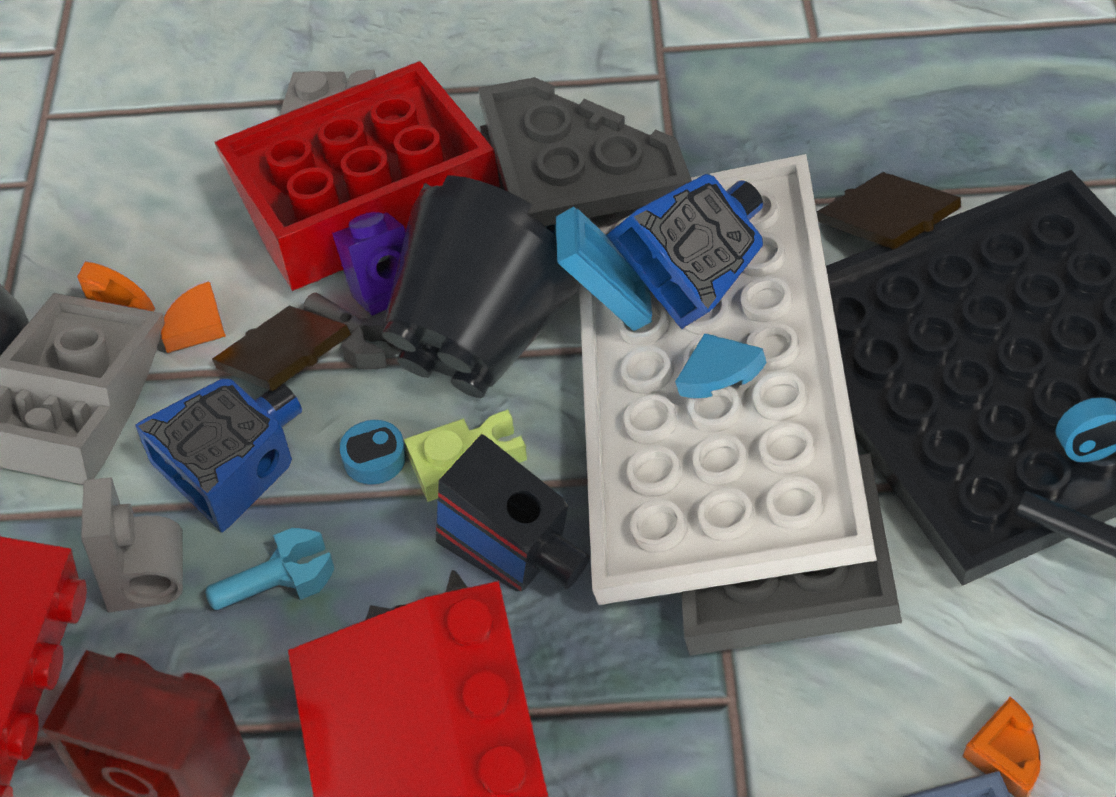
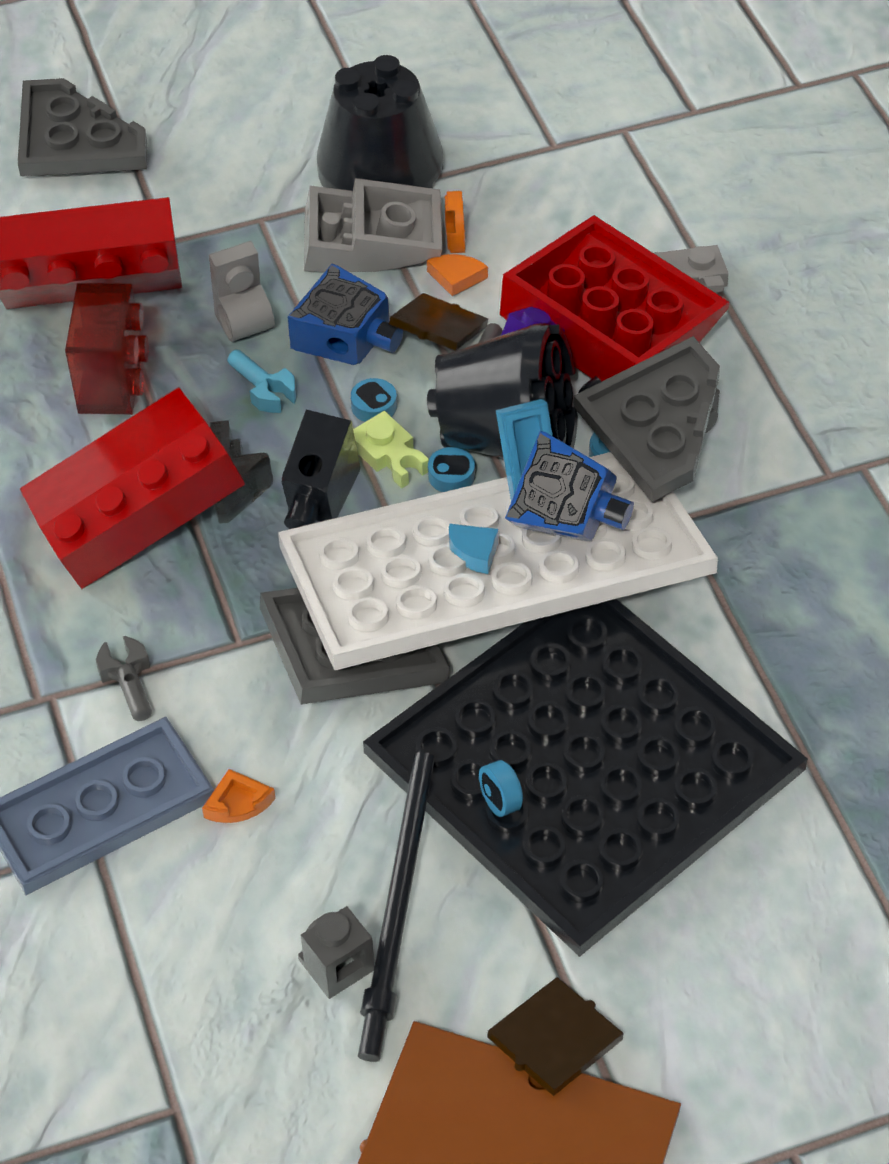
camera: 70 degrees right, 0 degrees up
dark brown piece [817,172,961,250] -> none
none -> dark azure tile [428,447,475,492]

